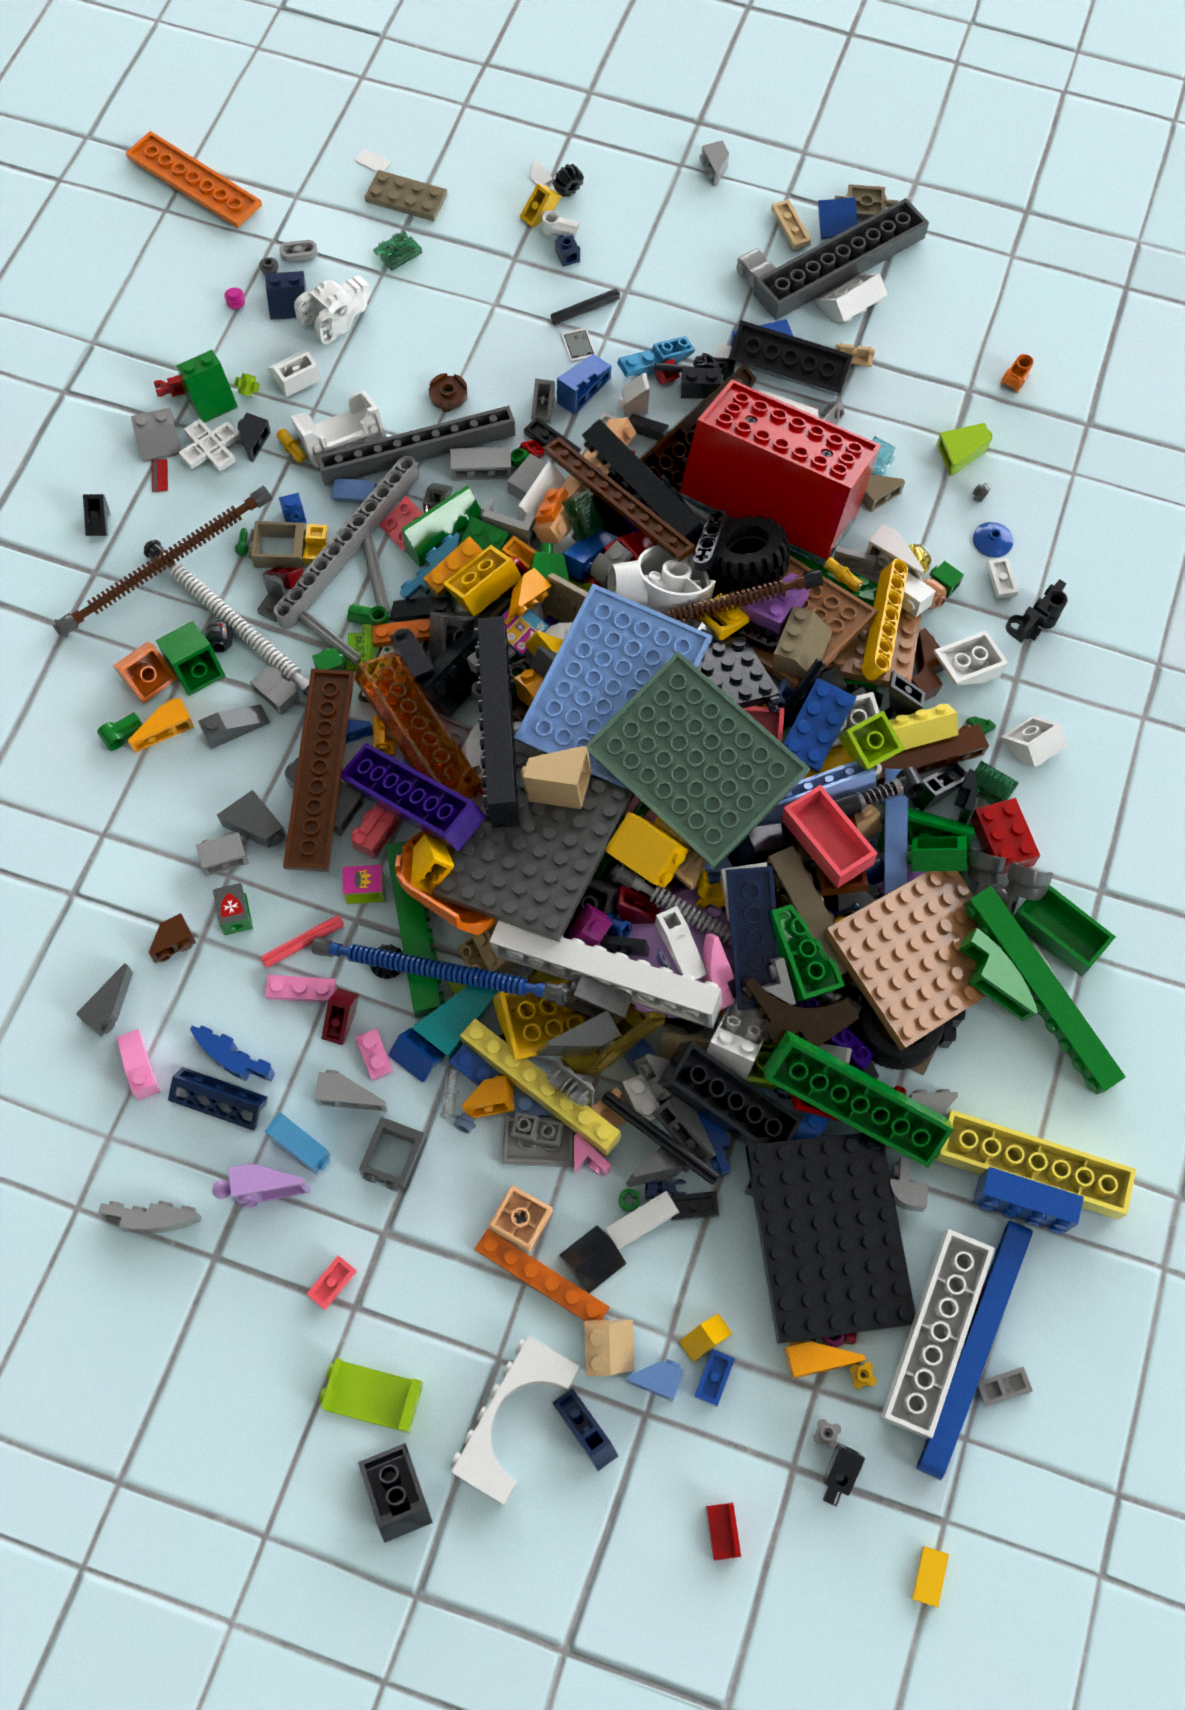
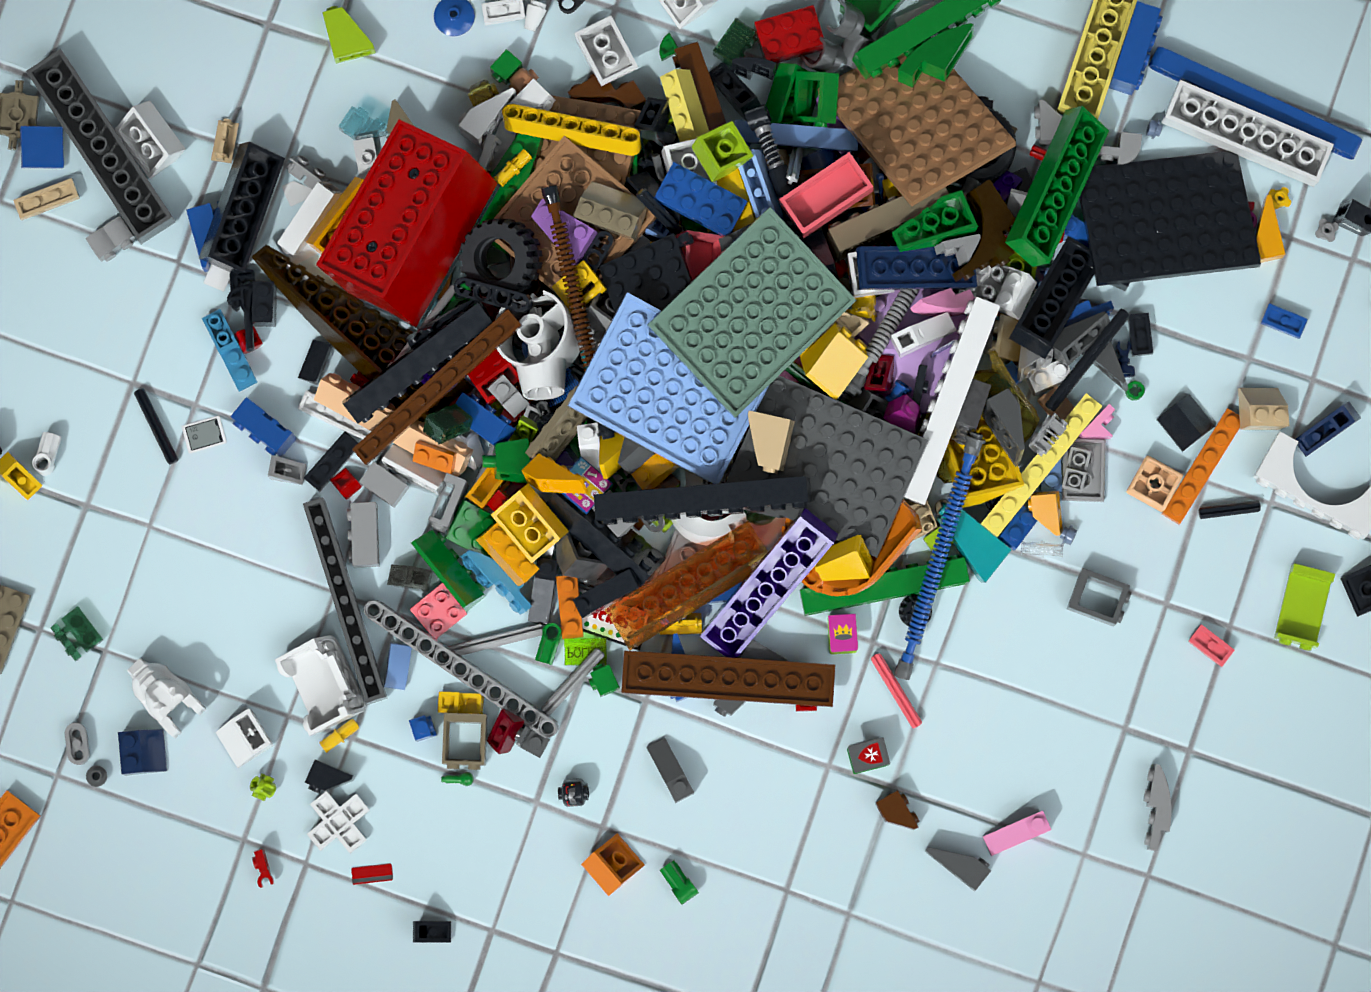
camera: 85 degrees left, 15 degrees up
reddish brown hose [53,486,273,638] -> none
light orange slope [128,697,194,753] -> none
light grey slope [131,408,181,462] -> none
white hose [143,540,309,696] -> none
green slope [155,621,226,696] -> none
dark blue fence [168,1067,268,1131] -> none
green slope [176,349,238,423] -> none
blue slope [190,1025,275,1082] -> none
light grey brick [196,832,249,876] -> none
lavender slope [212,1164,311,1208] -> none
dark grey slope [217,790,287,848] -> none
dark pink wheel [224,288,245,309] -> none
light grey brick [250,666,300,714] -> none
bright pink plate [265,975,336,1003] -> none
dark azure slope [265,1112,331,1174] -> none
light grey slope [315,1070,387,1112] -> none
dark red slope [321,988,359,1046] -> none
coral brick [351,805,399,859] -> none
bright pink plate [355,1029,393,1080] -> none
blue panel [389,1028,446,1082] -> none
reddish brown plate [429,373,468,412] -> none
green plate [511,448,529,468] -> none
dark blue brick [555,234,580,267] -> none
white tile [605,1191,680,1250] -> none
white slope [619,373,650,417] -> none
medium blue slope [626,1359,684,1401] -> none
yellow slope [679,1313,733,1362] -> none
dark grey plate [972,483,990,502] -> none
light grey slope [978,1367,1033,1406] -> none
none -> white cone [524,0,547,32]
none -> light grey axle [786,147,804,184]
none -> sand blue plate [1146,119,1163,139]
none -> black axle [1198,500,1261,519]

